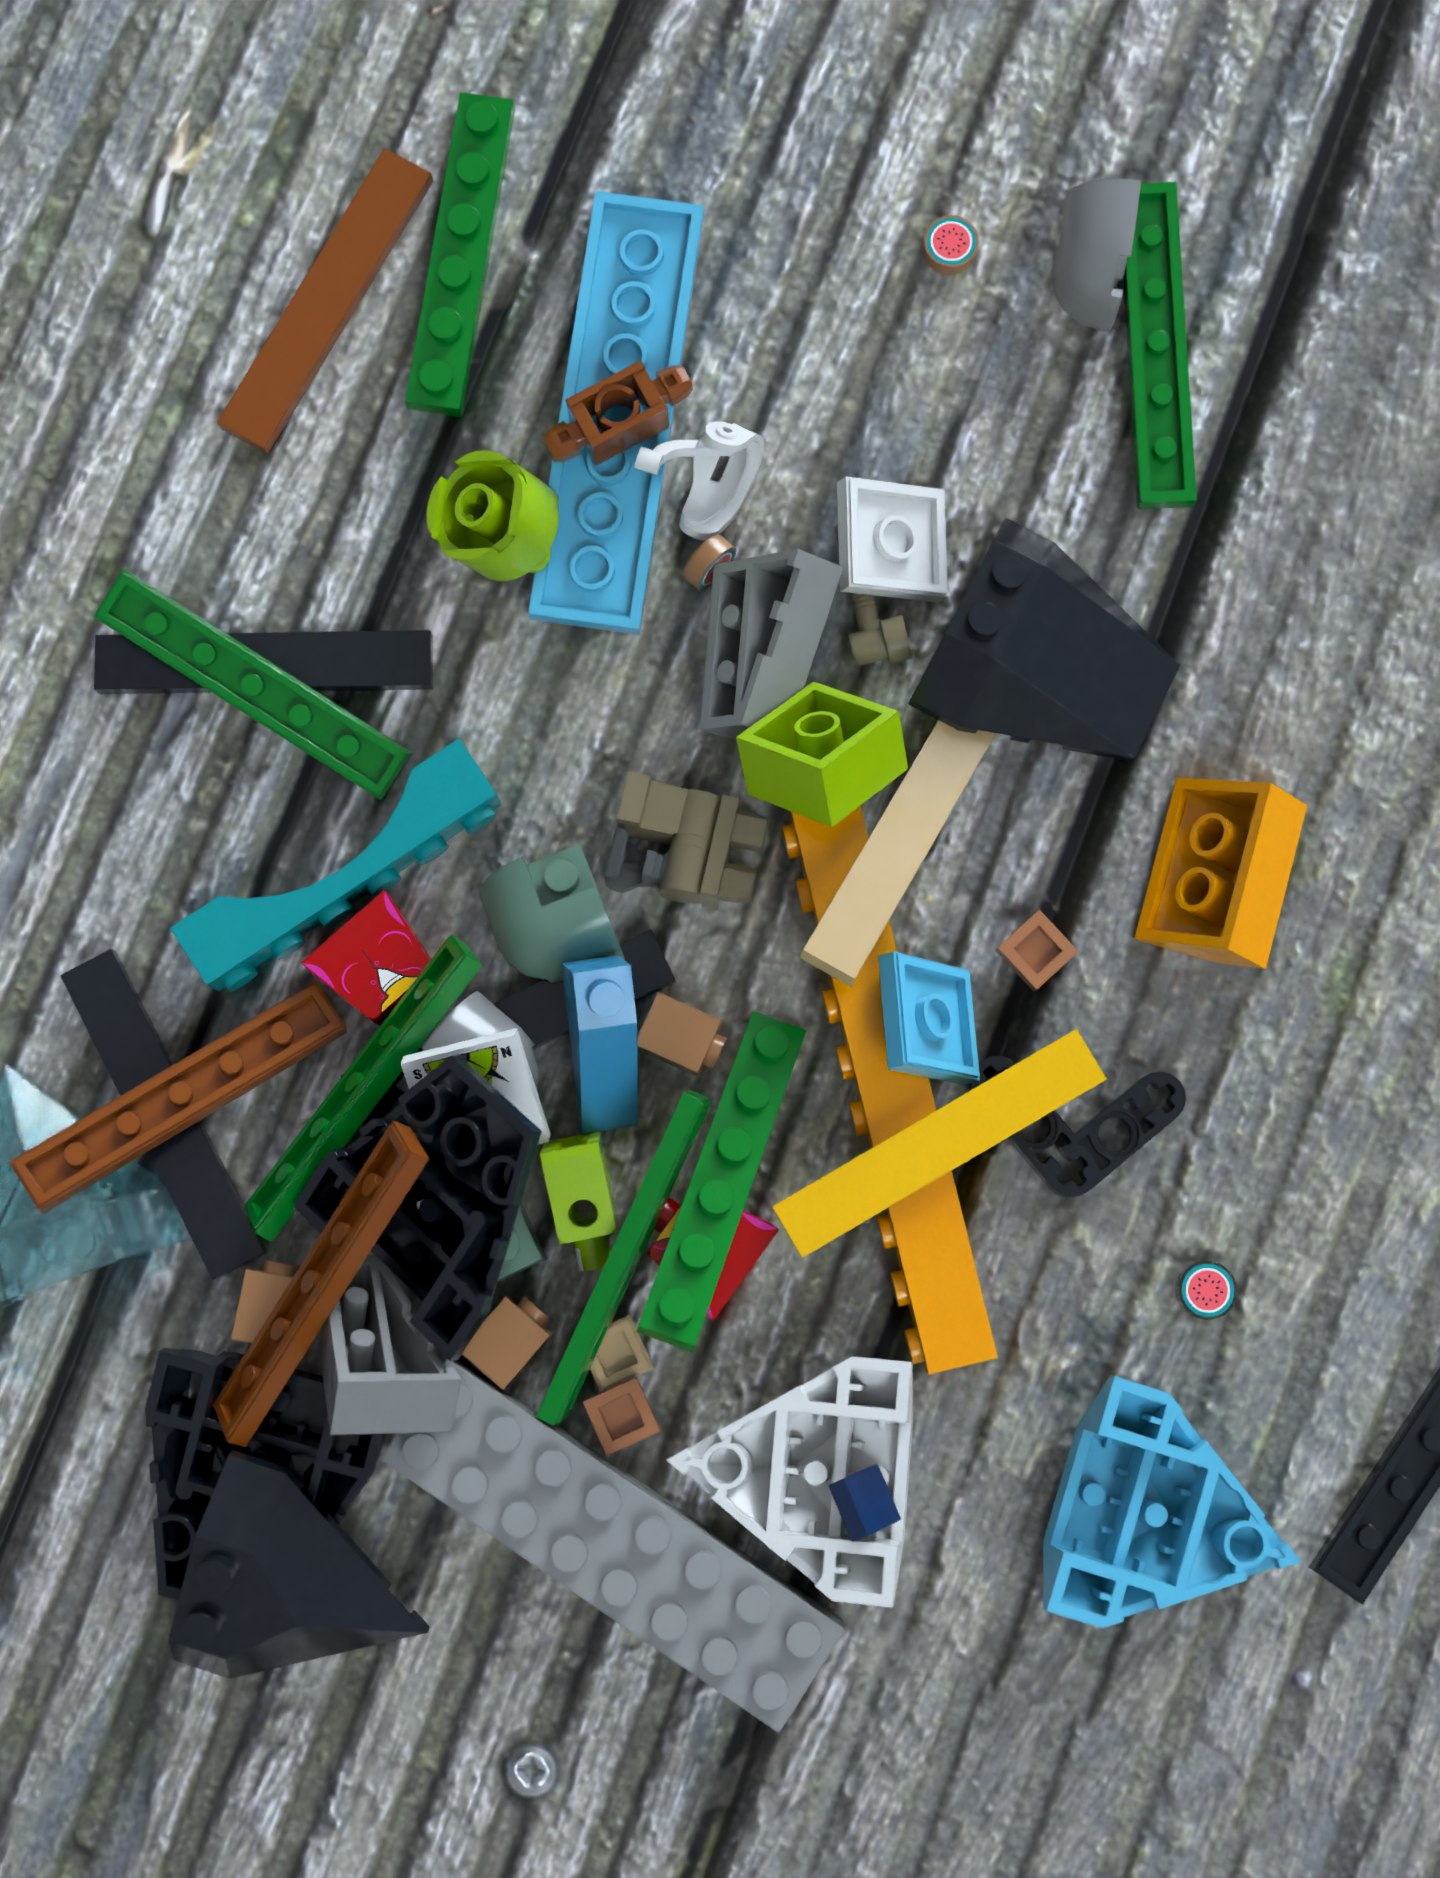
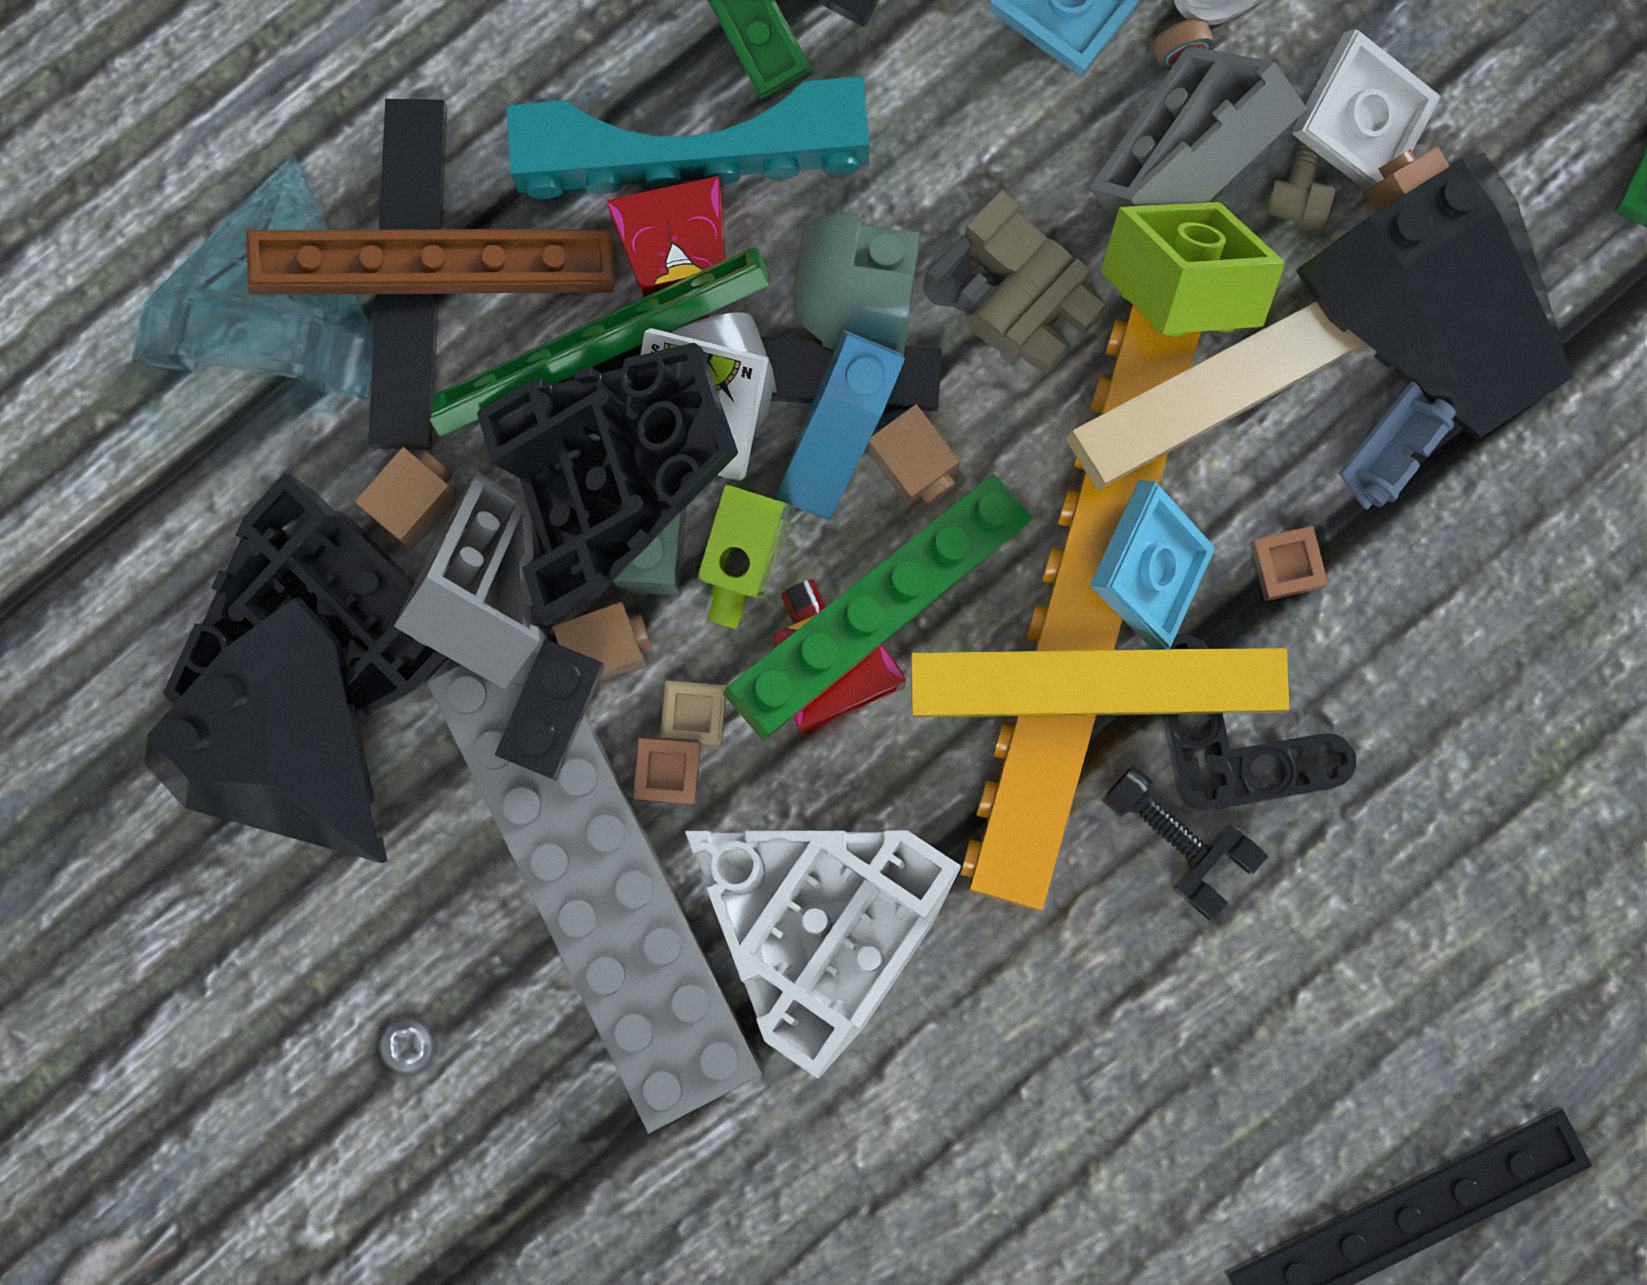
camera: 30 degrees right, 0 degrees up
dark orange tile [213,1121,429,1447] -> none
green tile [536,1090,711,1426] -> none
dark blue tile [829,1463,901,1542] -> none
medium azure wedge [1043,1375,1302,1628] -> none
light orange slope [1134,777,1308,969] -> none
tile [1175,1261,1237,1320] -> none
none -> black plate [495,639,605,781]
none -> black bar [1102,764,1268,921]
none -> sand blue hinge [1338,381,1456,510]
none -> nougat plate [1364,146,1450,212]

